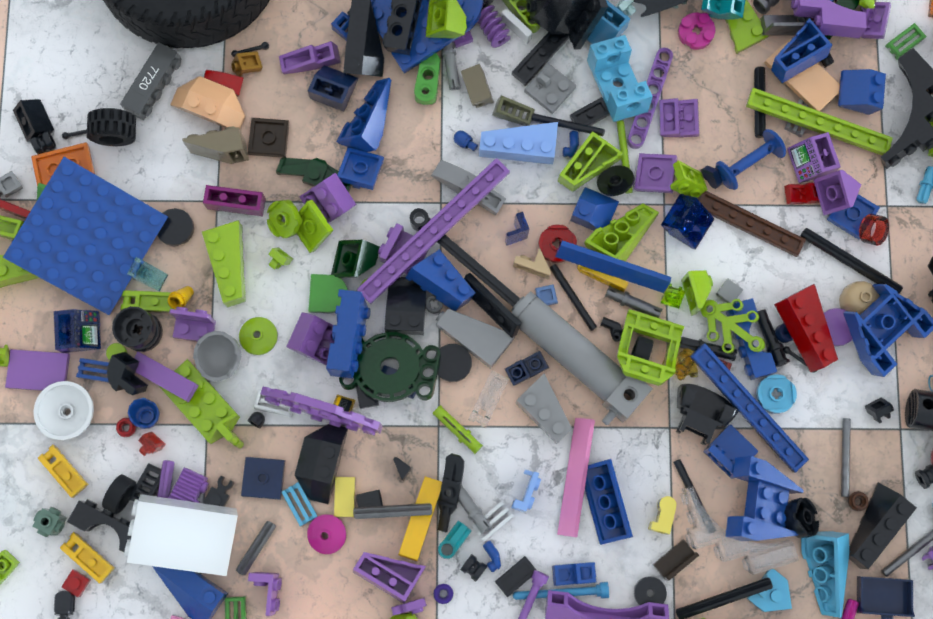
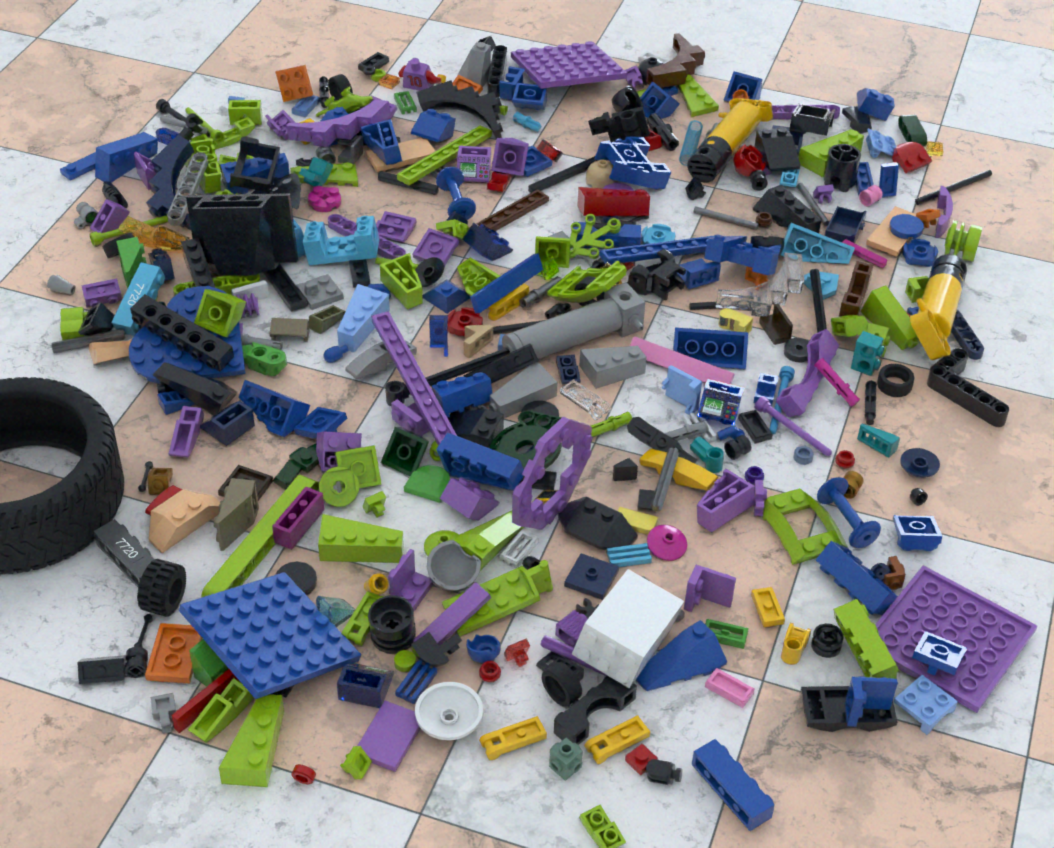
camera: 70 degrees left, 35 degrees down
black bar [532,113,605,137] -> none
none -> lime beam [201,475,319,598]
none -> lime wedge [454,511,524,571]
none -> clear blue slope [697,379,744,425]

